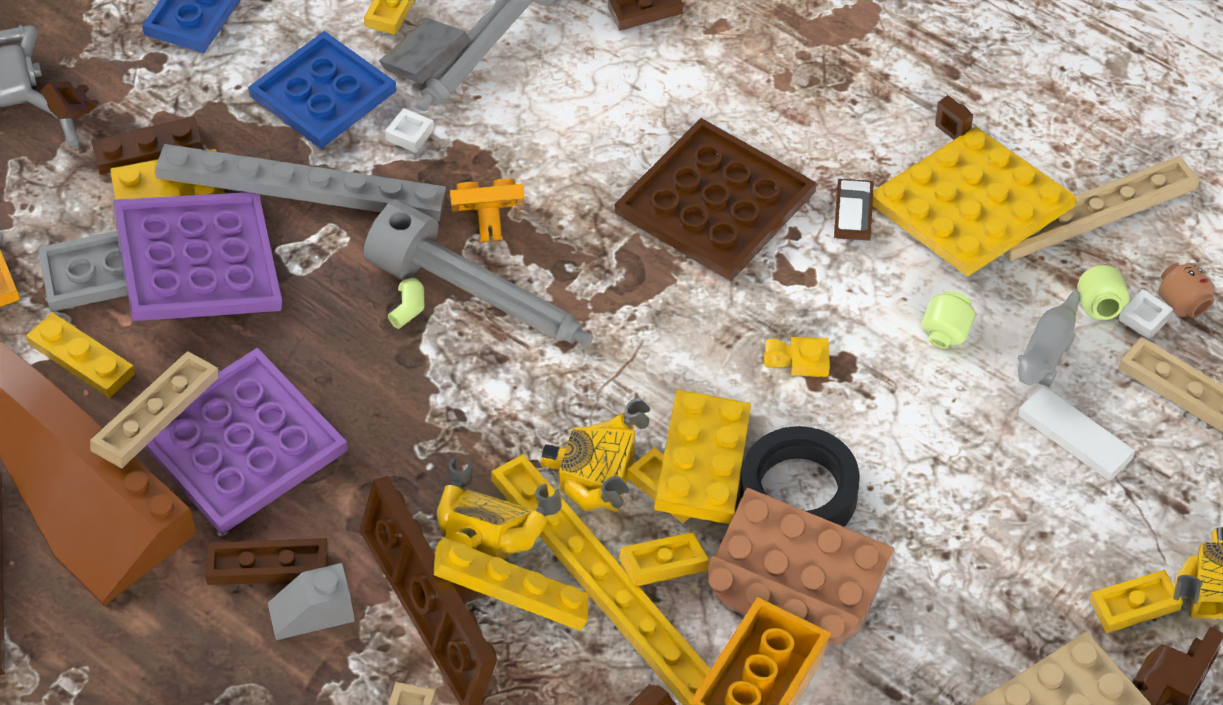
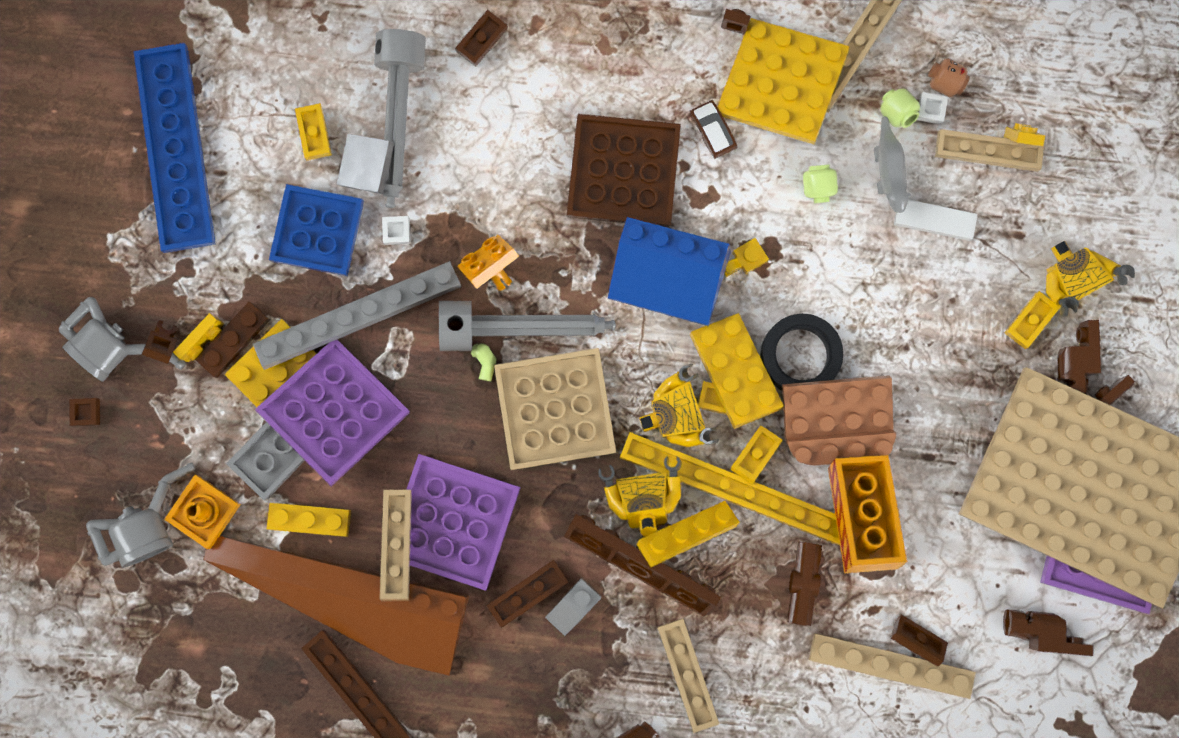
camera: 30 degrees left, 30 degrees up
none -> yellow plate [173,313,224,363]
none -> tan plate [494,348,616,470]
none -> blue slope [608,217,731,327]

